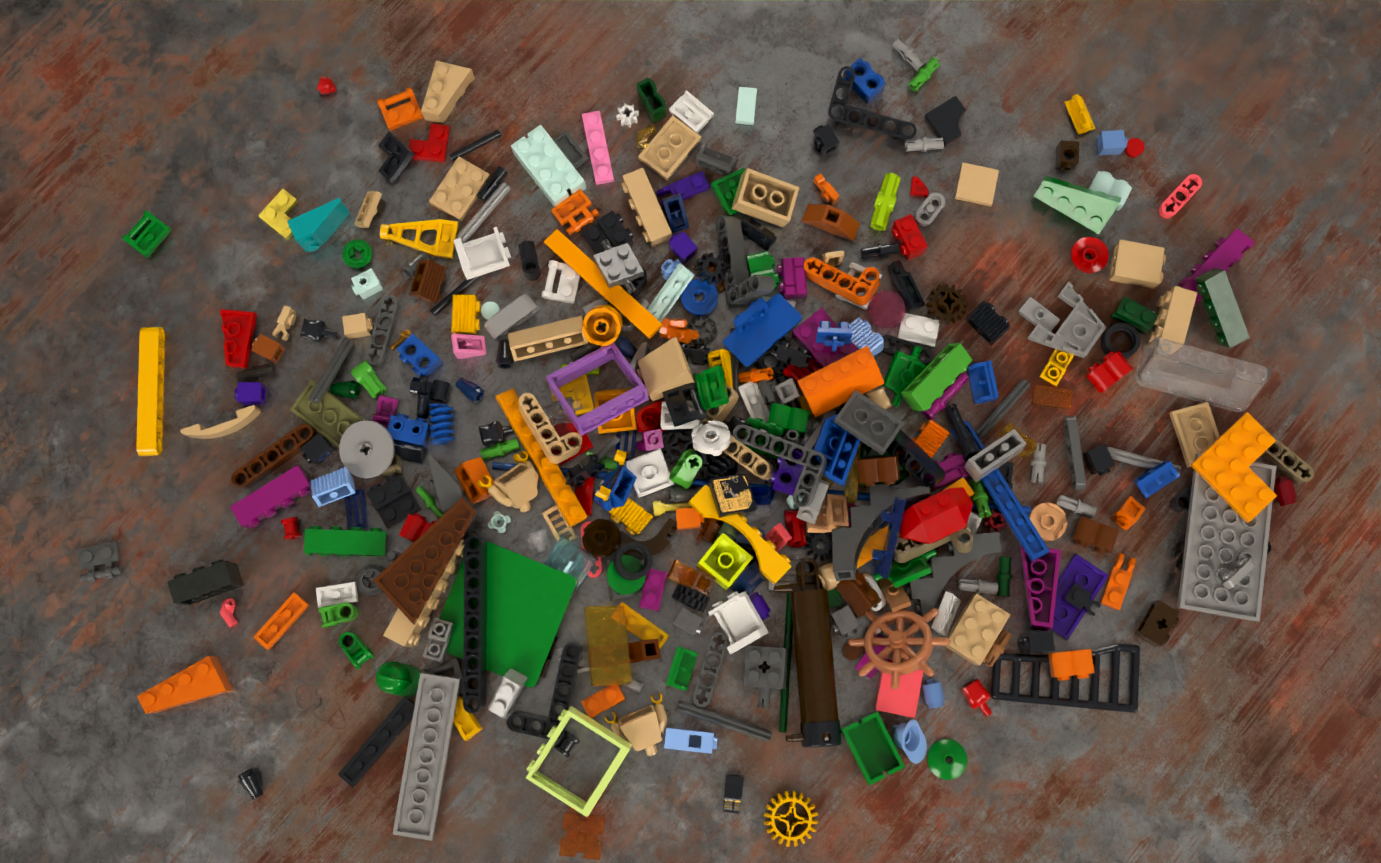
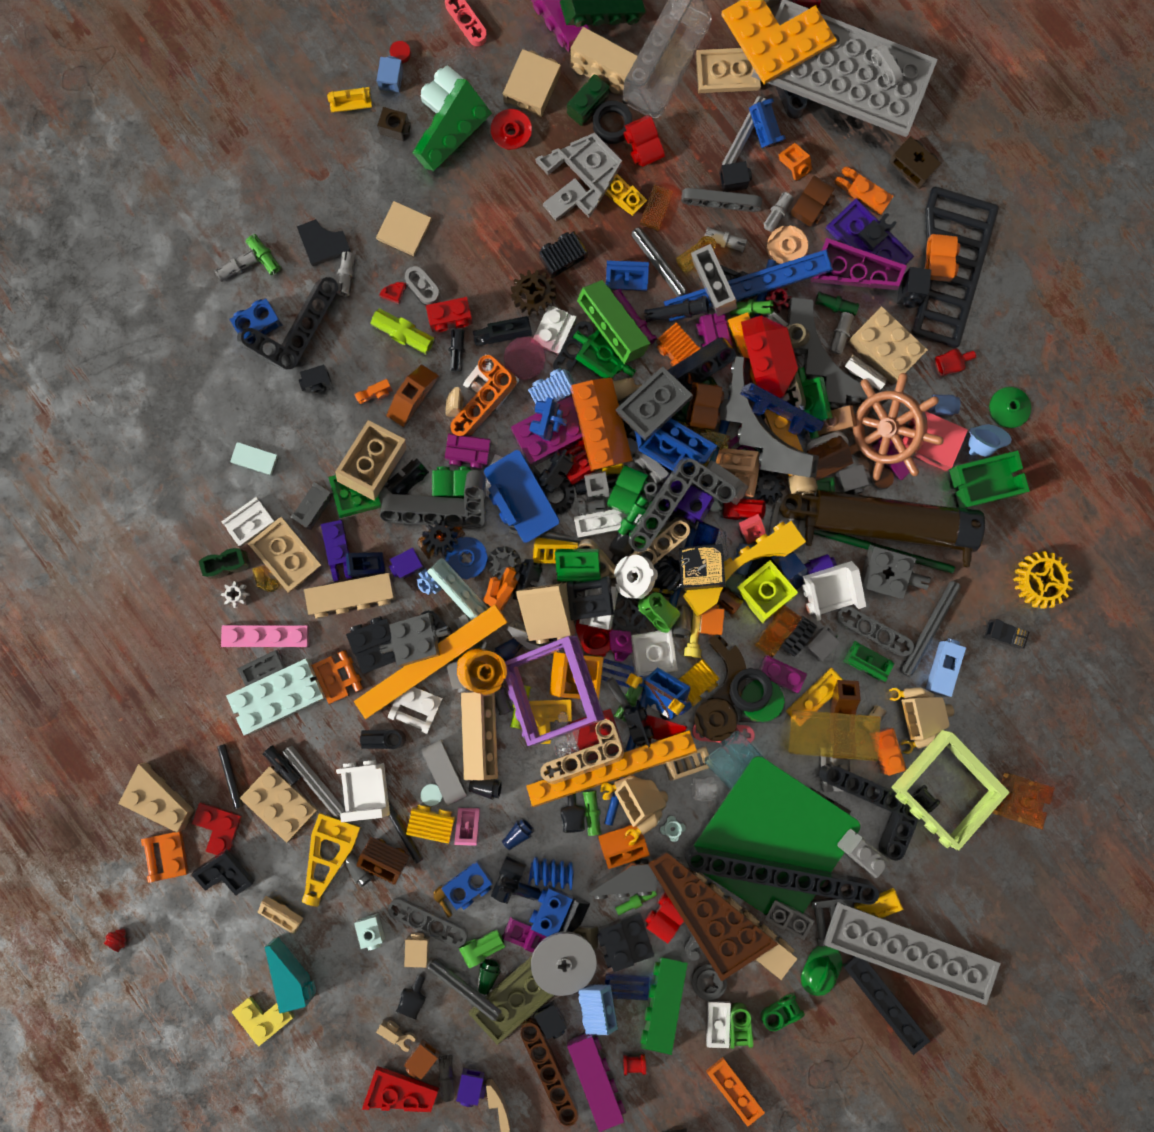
camera: 85 degrees left, 5 degrees up
green gear [342,239,373,269] -> none
orange axle [738,367,774,383] -> none
medium nougat axle [983,630,1012,667] -> none

